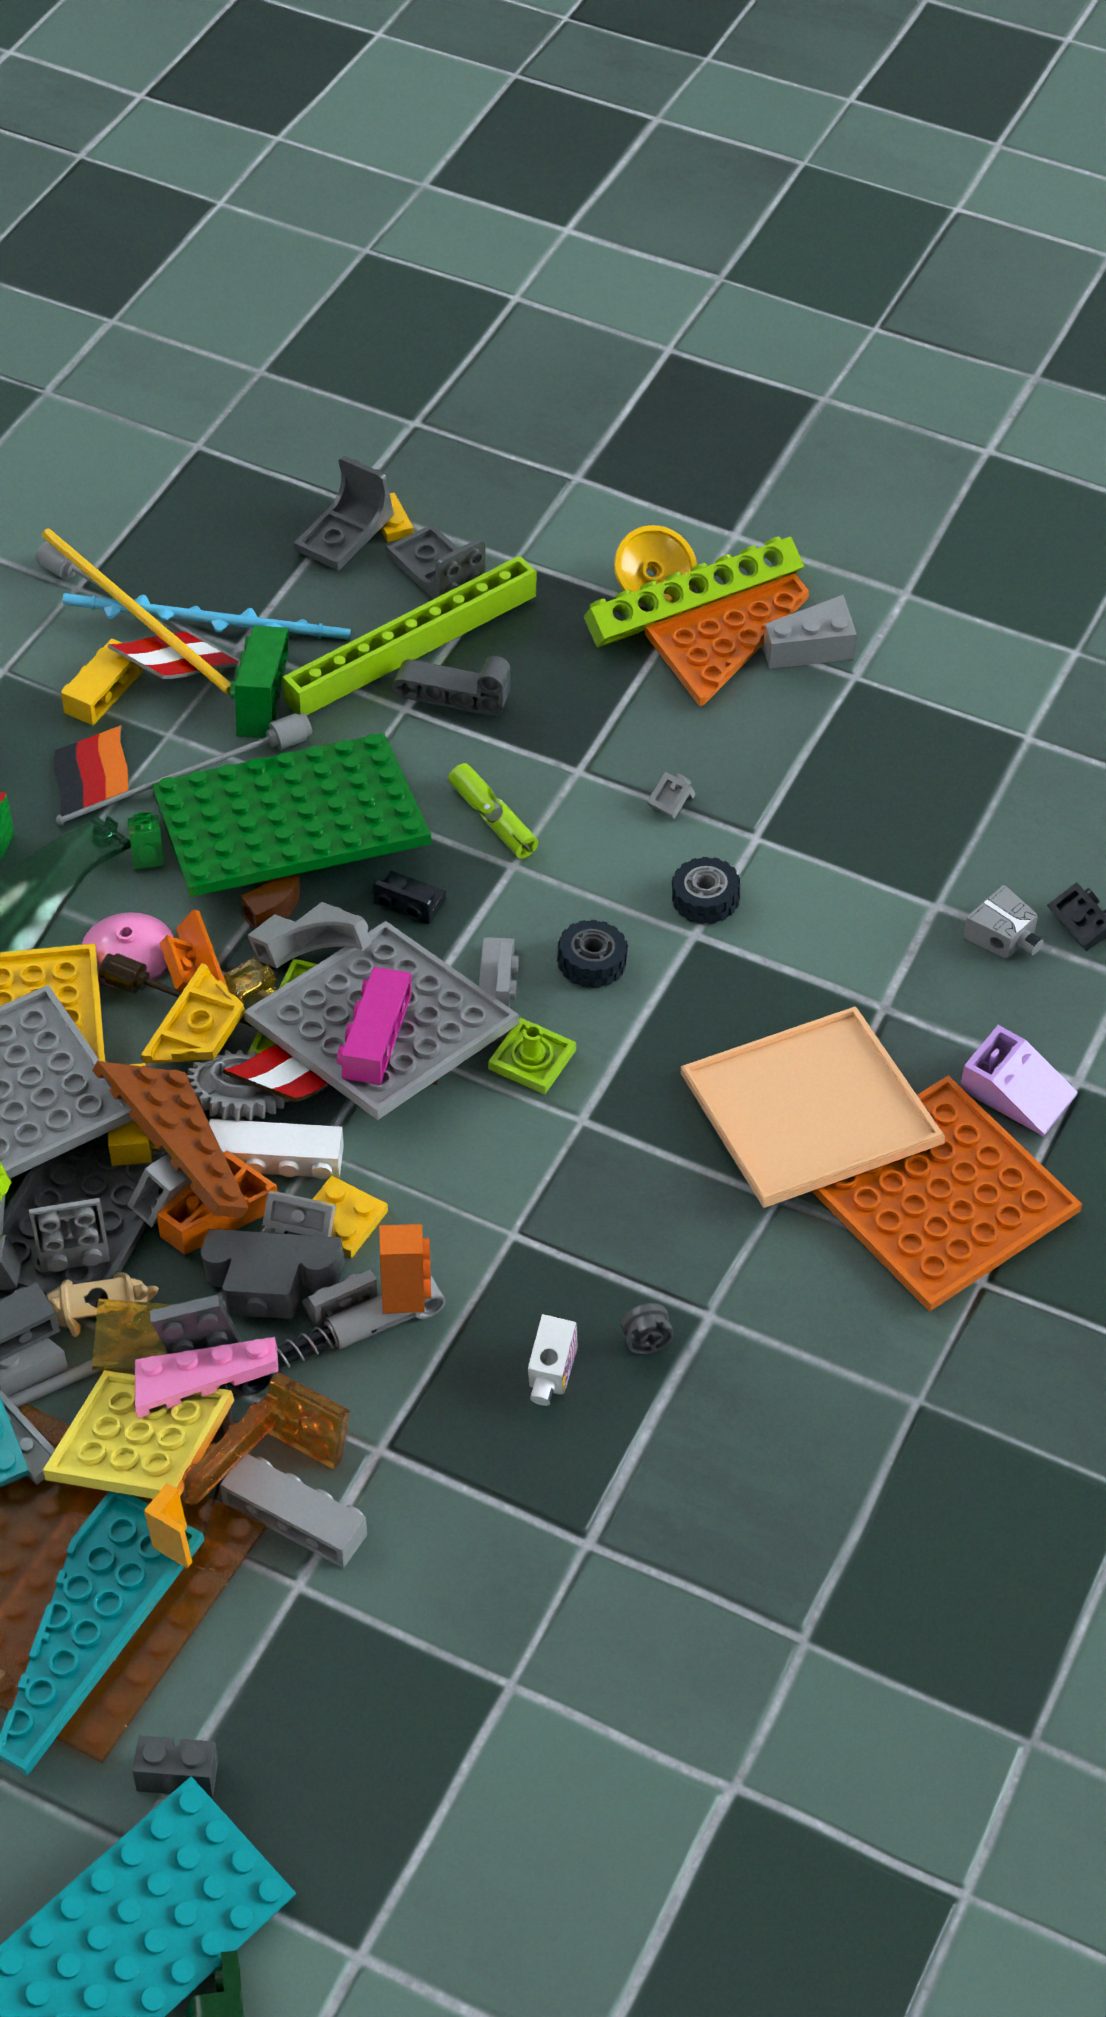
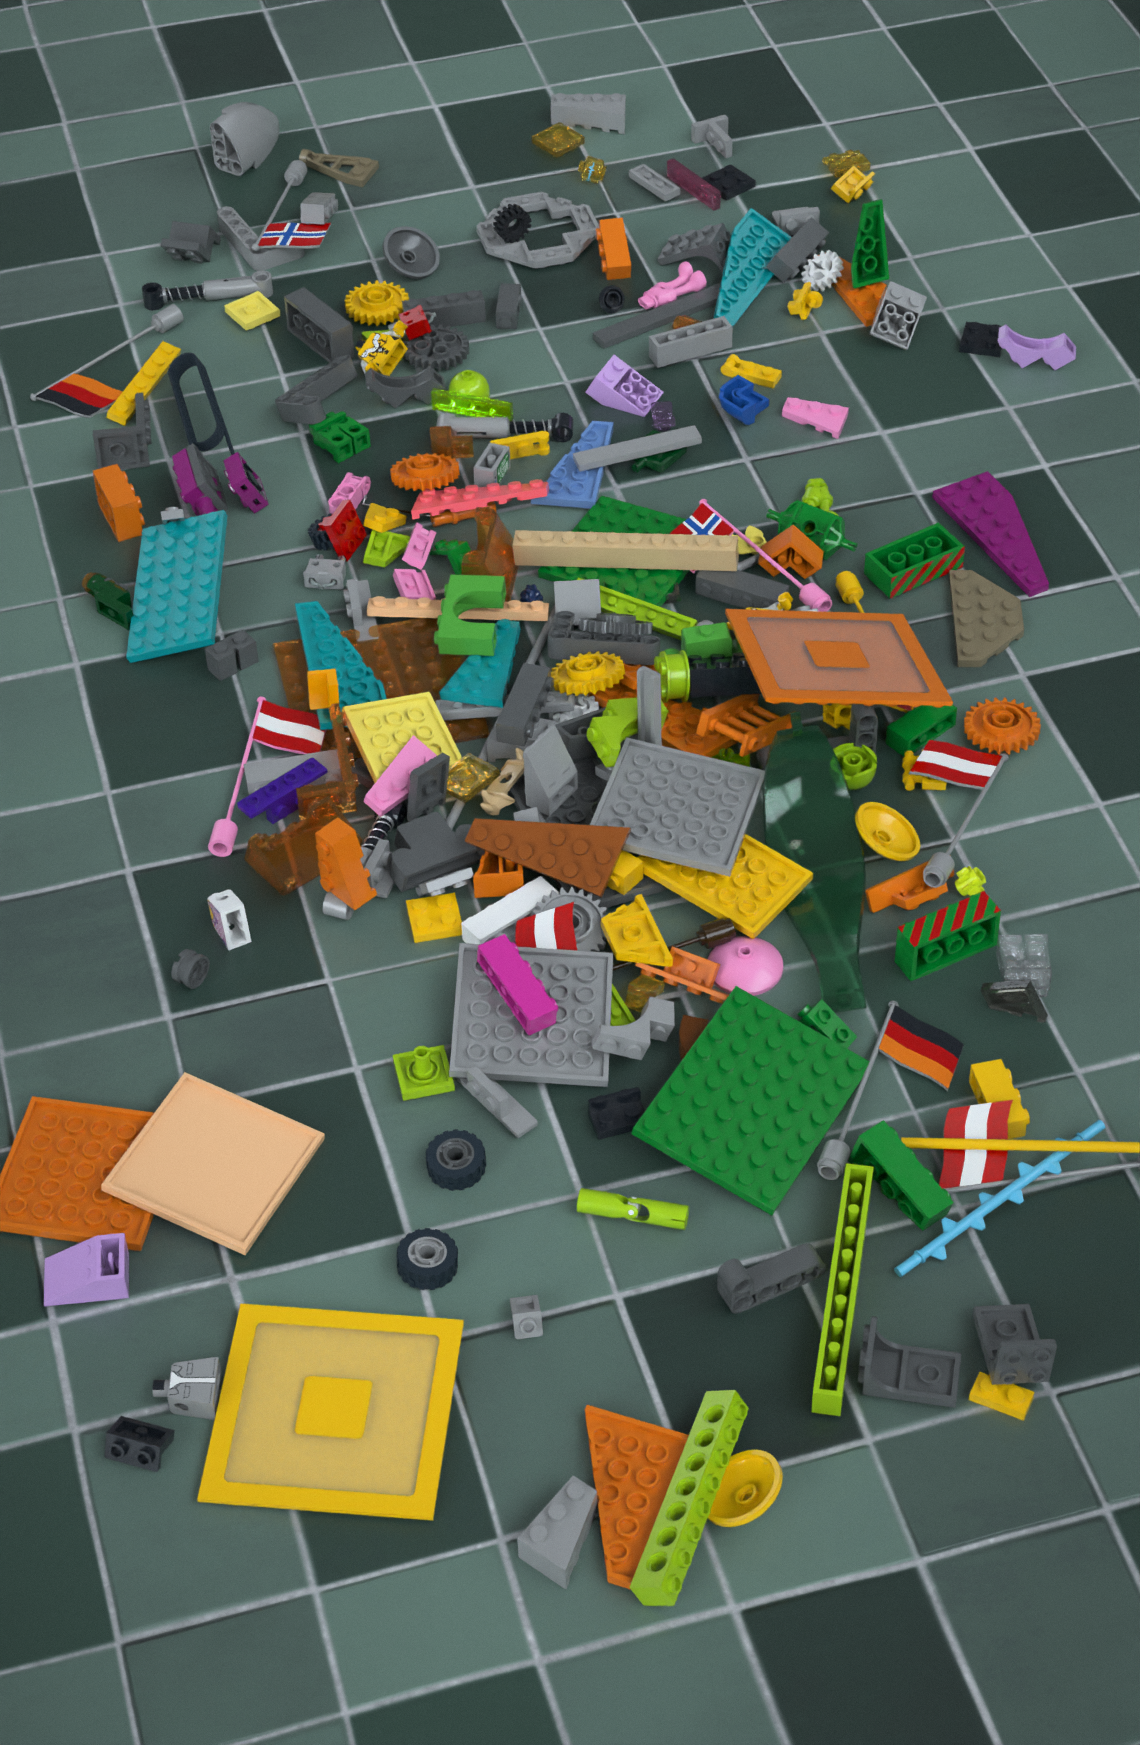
camera: 140 degrees right, 5 degrees down
none -> baseplate [197,1303,464,1521]
none -> flag [208,696,326,857]
none -> dark purple bracket [237,758,328,824]
none -> clear orange windscreen [244,796,363,895]

